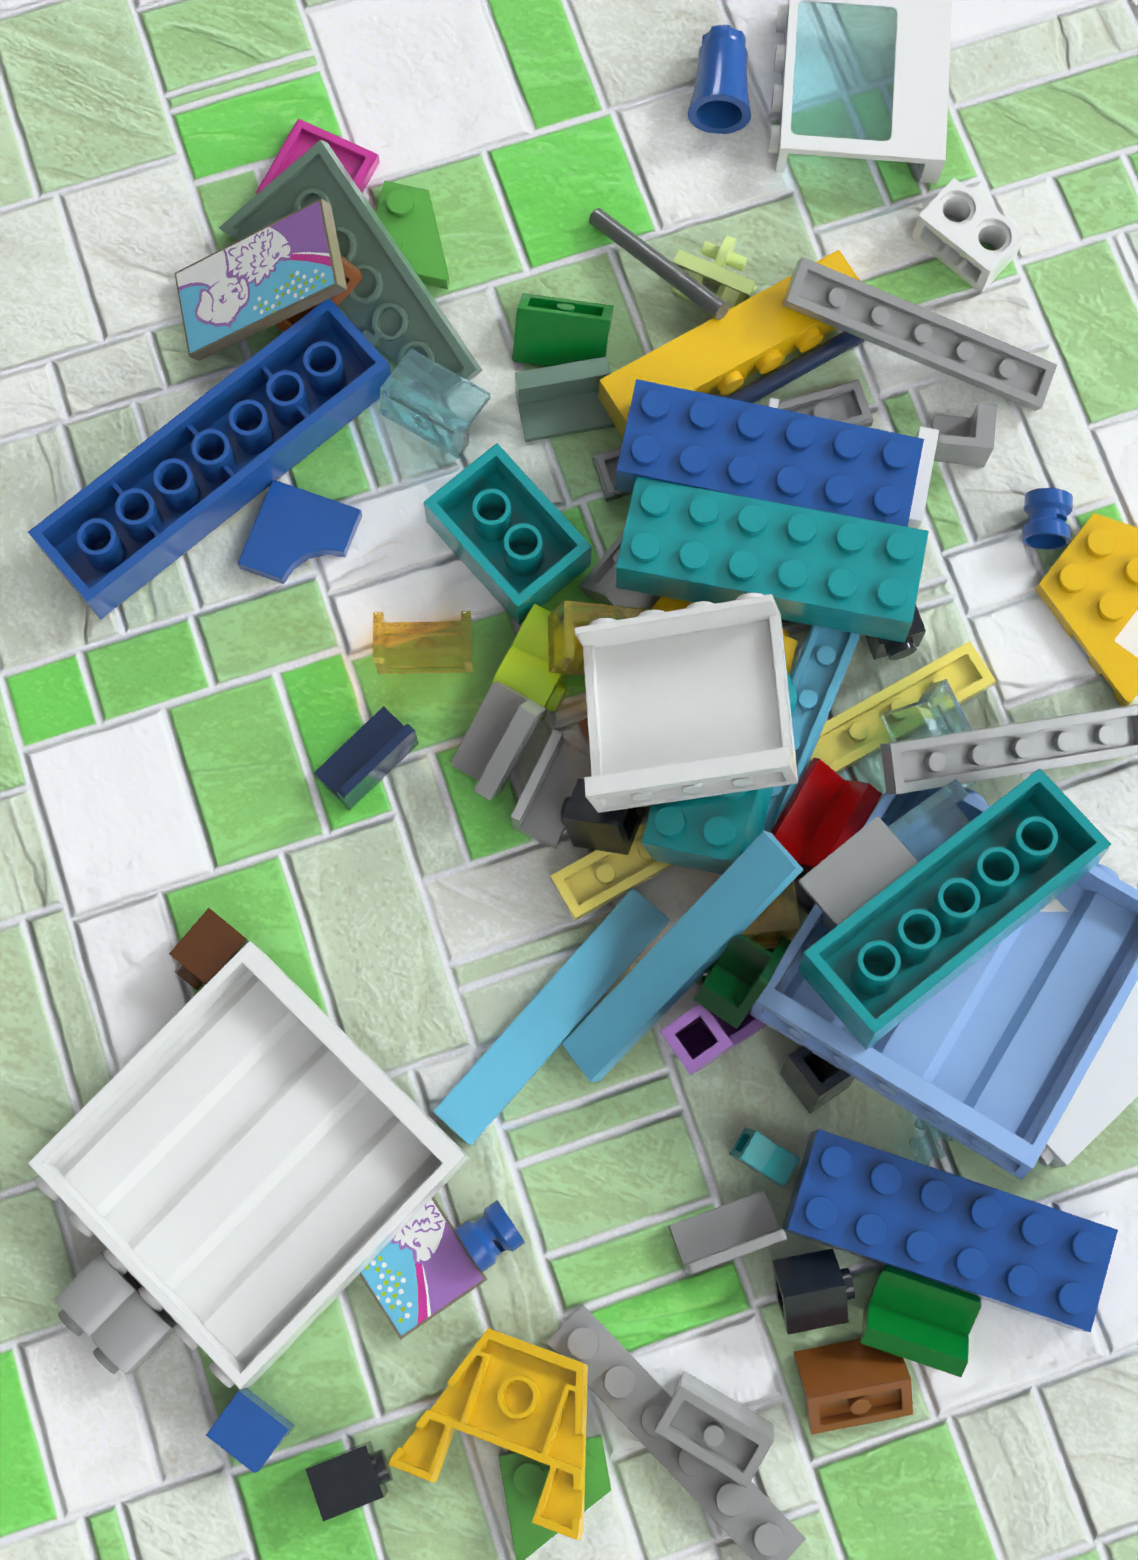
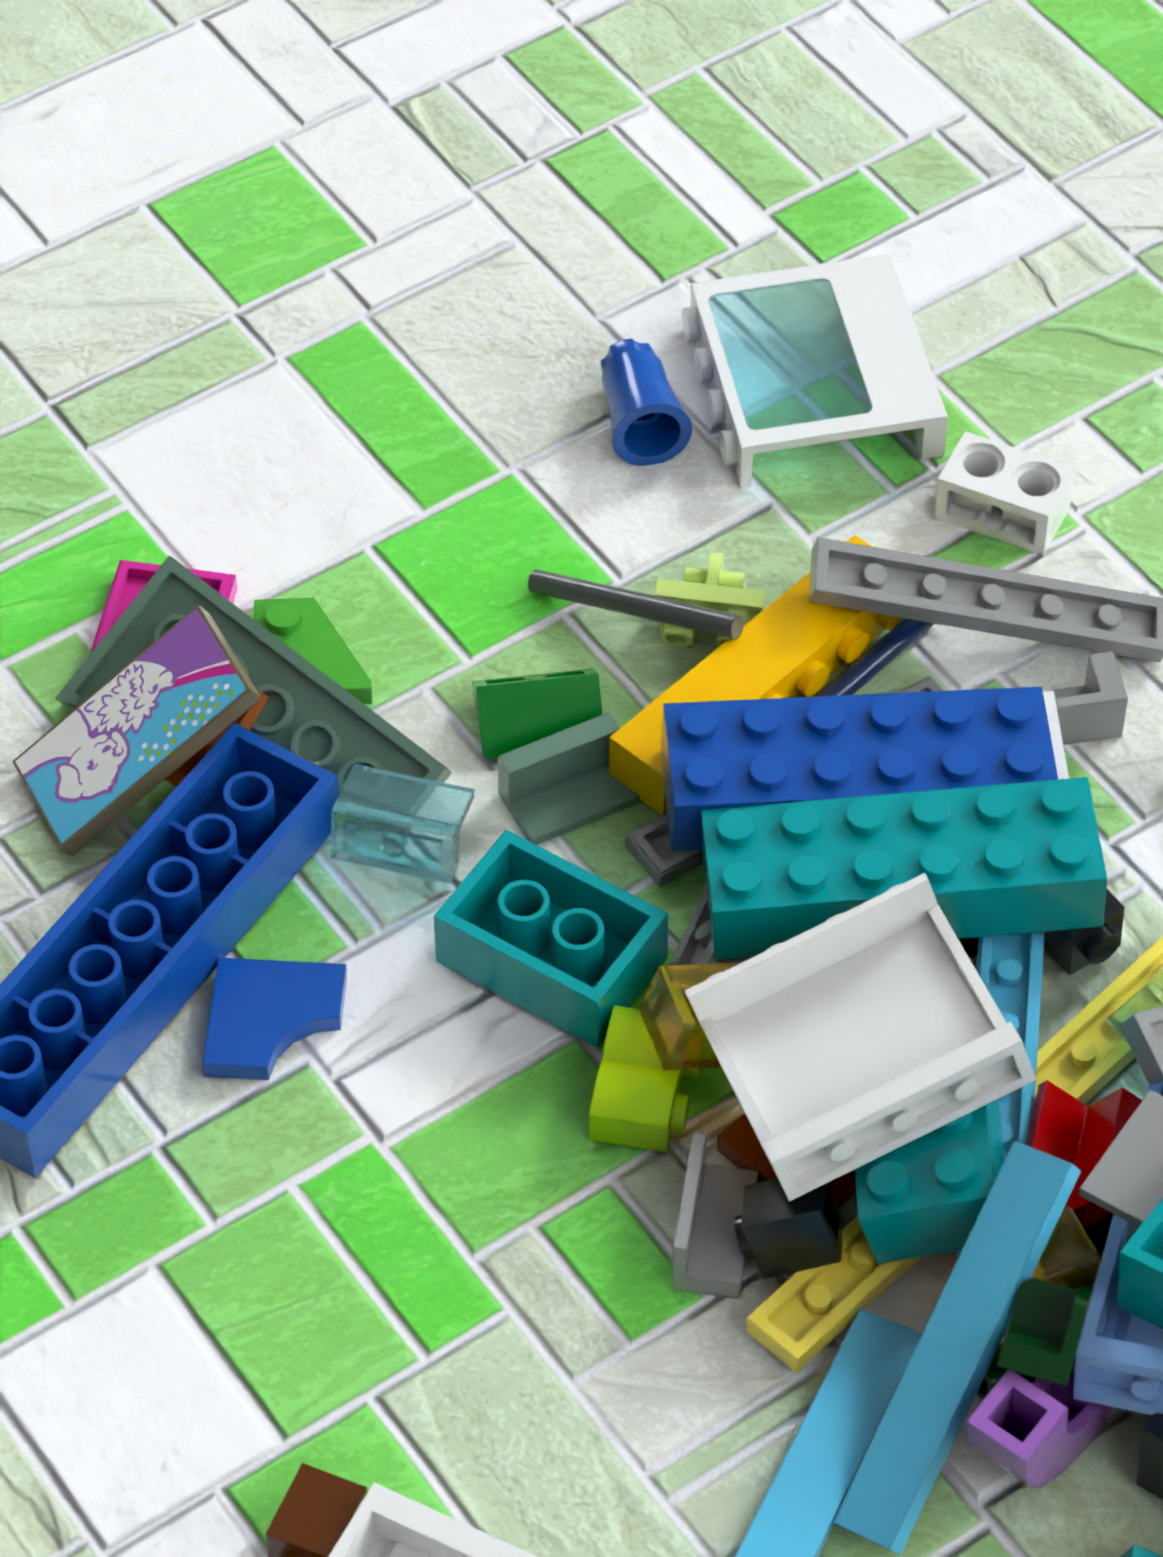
camera: 15 degrees left, 25 degrees down
dark blue panel [314,706,419,811] -> none
clear yellow panel [373,610,474,674] -> none
light grey panel [451,681,547,800] -> none

